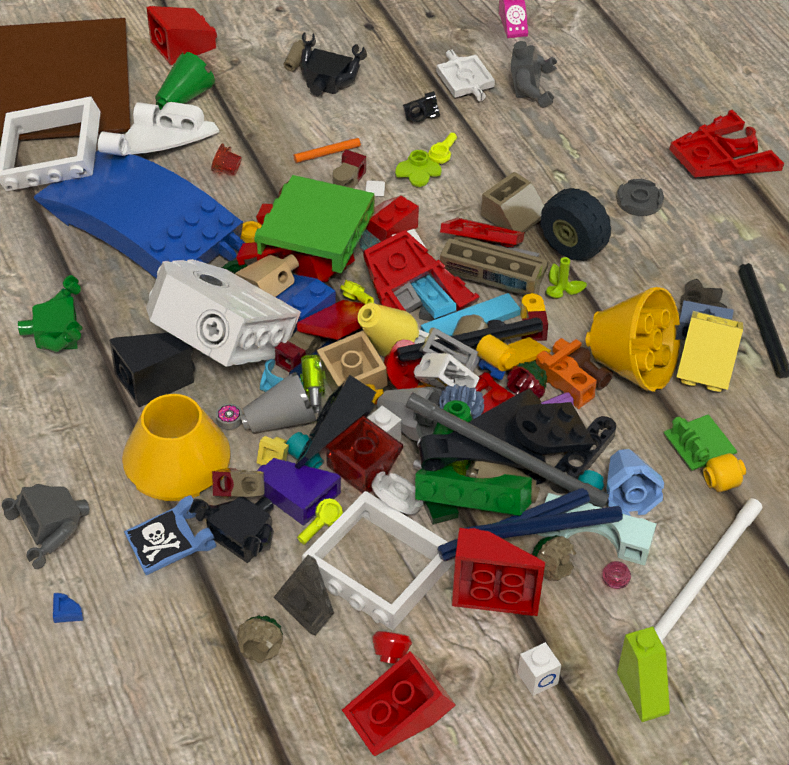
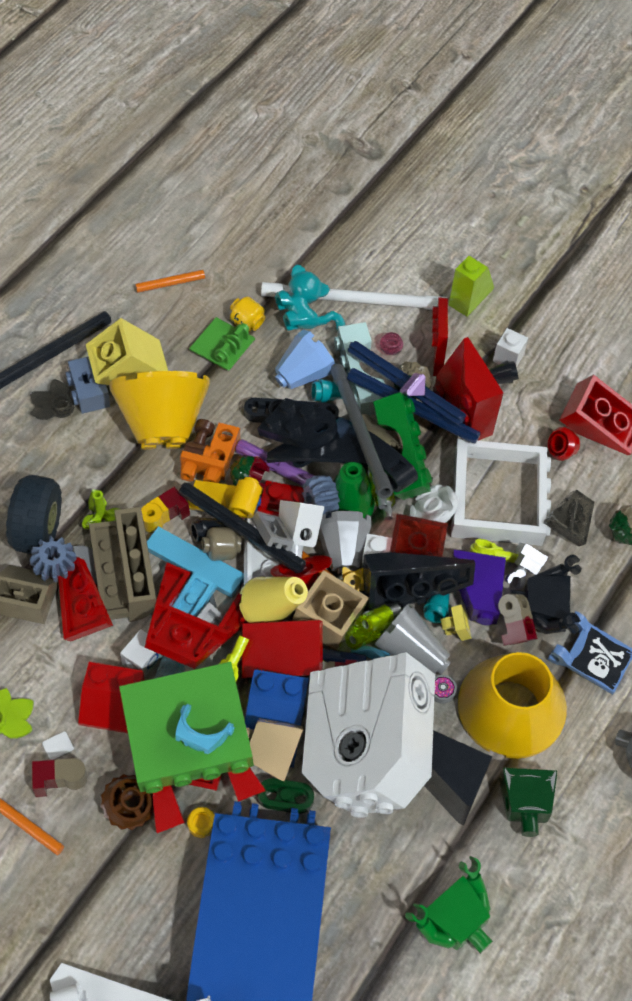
camera: 125 degrees left, 10 degrees up
clear red piece [211,143,242,175] -> none
none -> sand blue gear [30,536,76,583]
none -> medium azure helmet [176,704,235,754]
none -> teal animal [275,264,345,331]
none -> lavender slope [400,373,425,396]
none -> red wing [431,297,448,376]
none -> black cone [489,360,519,384]
none -> dark green torso [499,768,557,837]
none -> piece [505,543,548,589]

